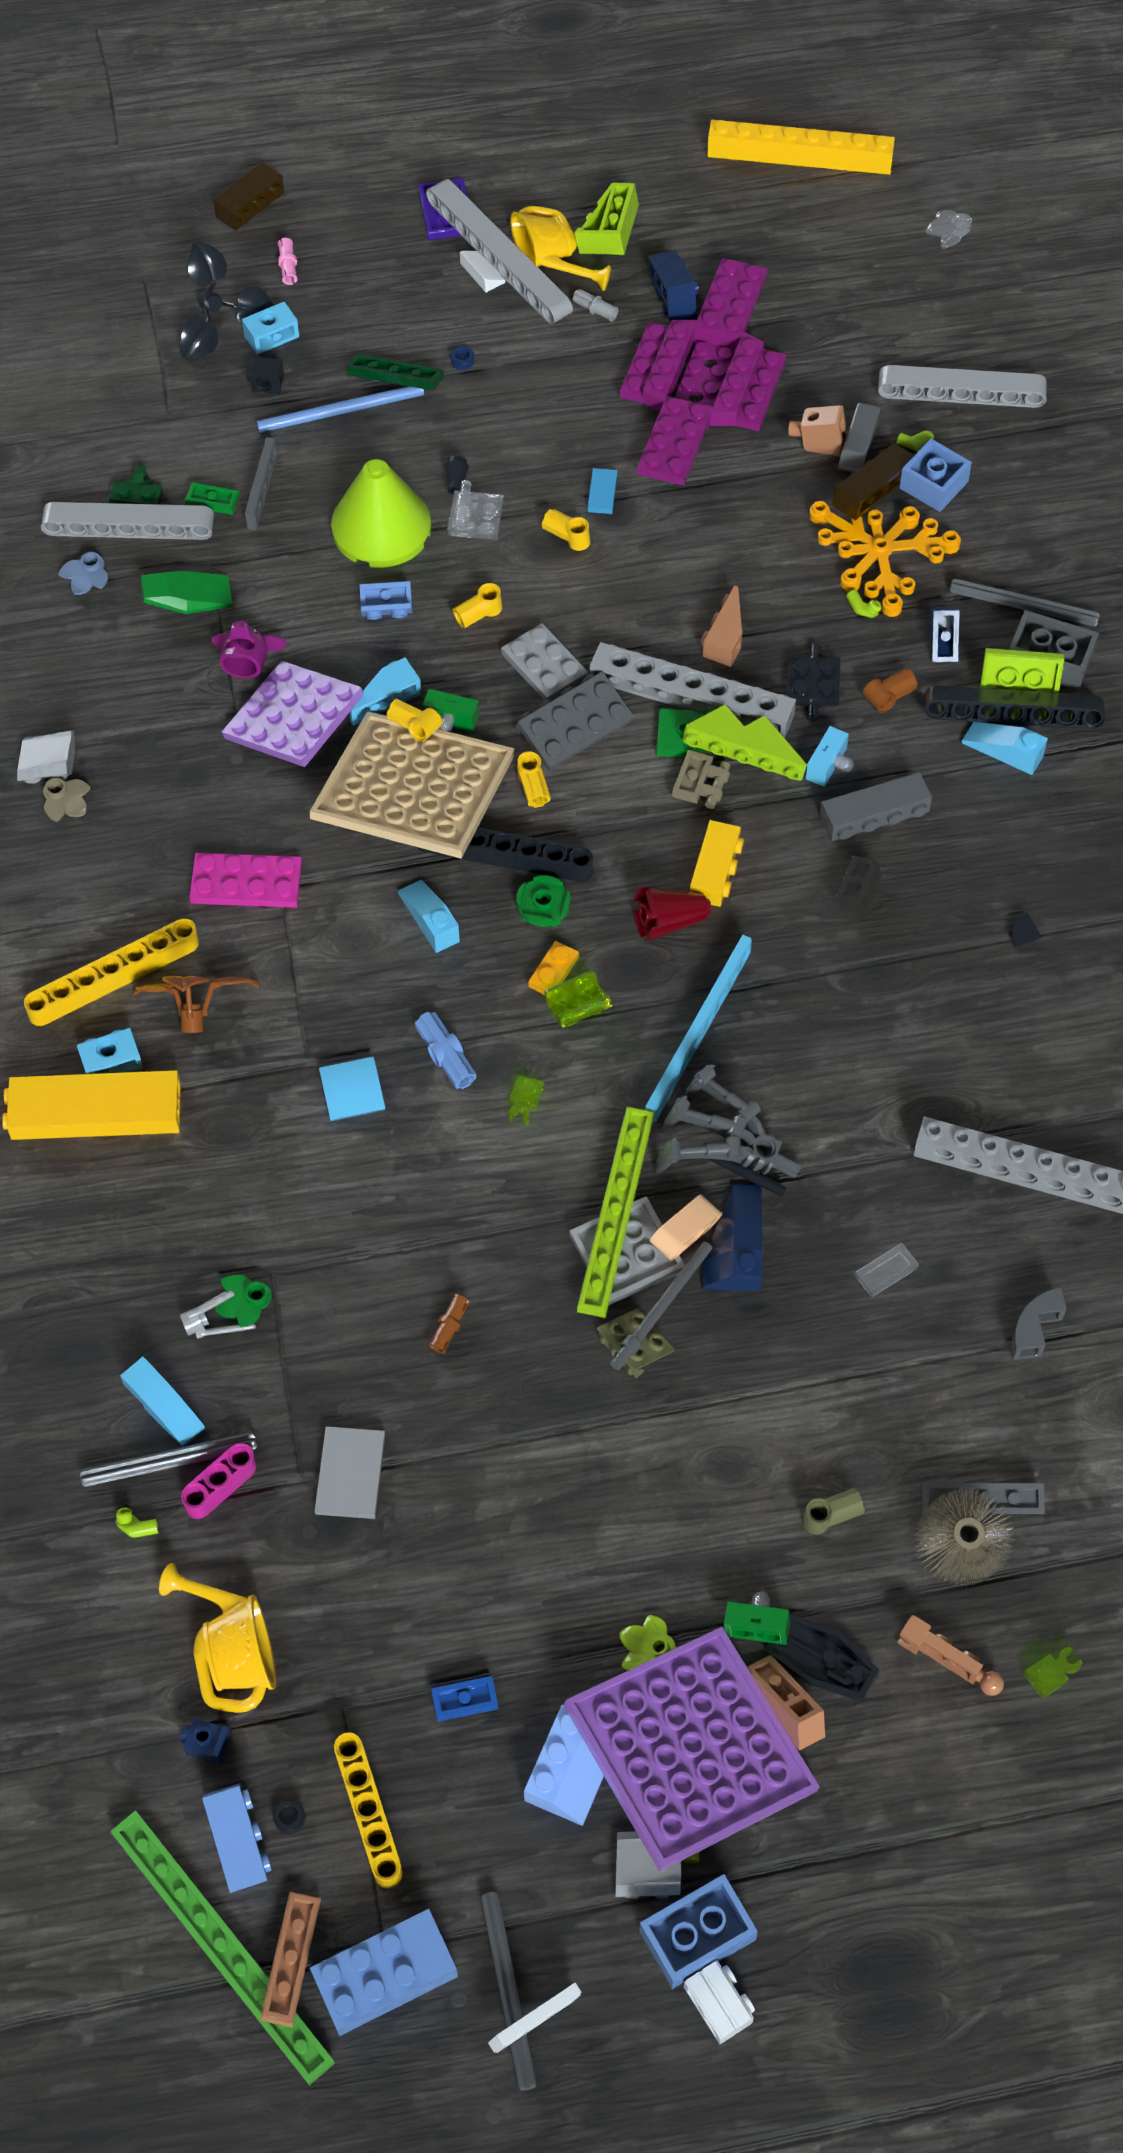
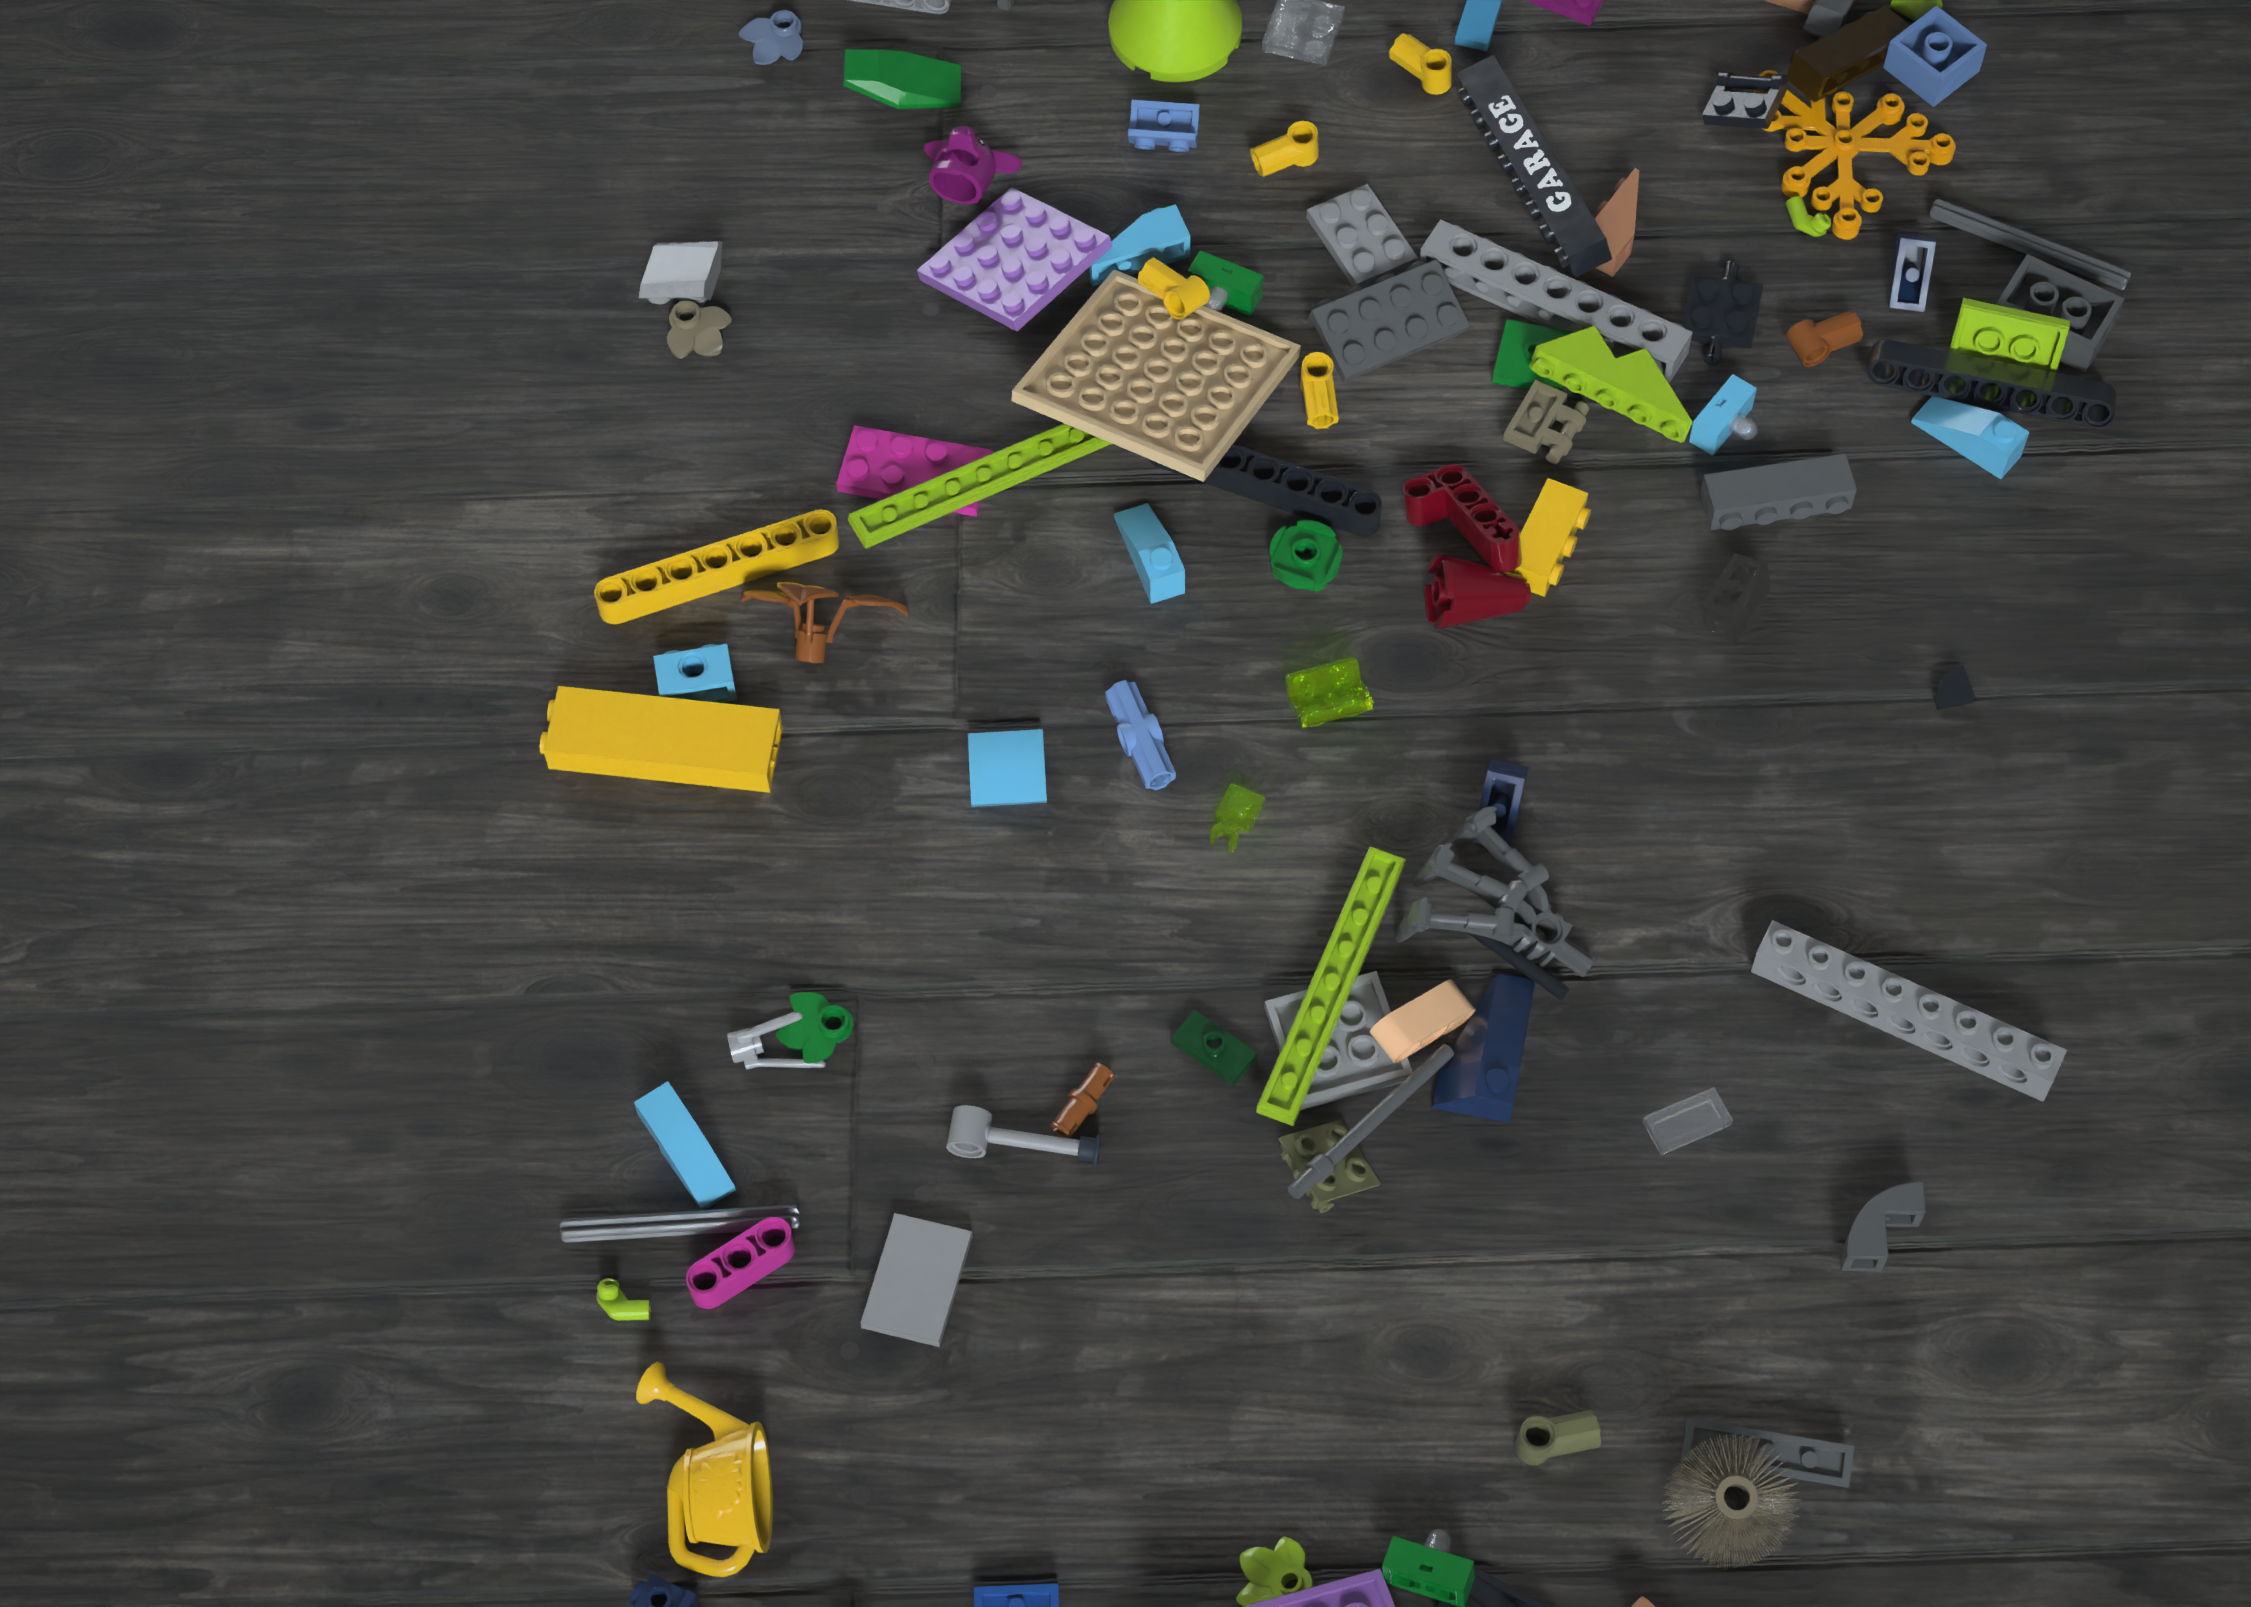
camera: 10 degrees right, 0 degrees up
light orange plate [528,941,579,998] -> none
medium azure tile [645,935,752,1123] -> none
none -> lime tile [848,423,1112,549]
none -> light grey piece [946,1105,1102,1167]
none -> dark green plate [1171,1010,1258,1086]
none -> dark red beam [1403,464,1522,572]
none -> black brick [1456,55,1612,278]
none -> dark blue slope [1472,759,1529,846]
none -> black plate [1702,71,1788,129]

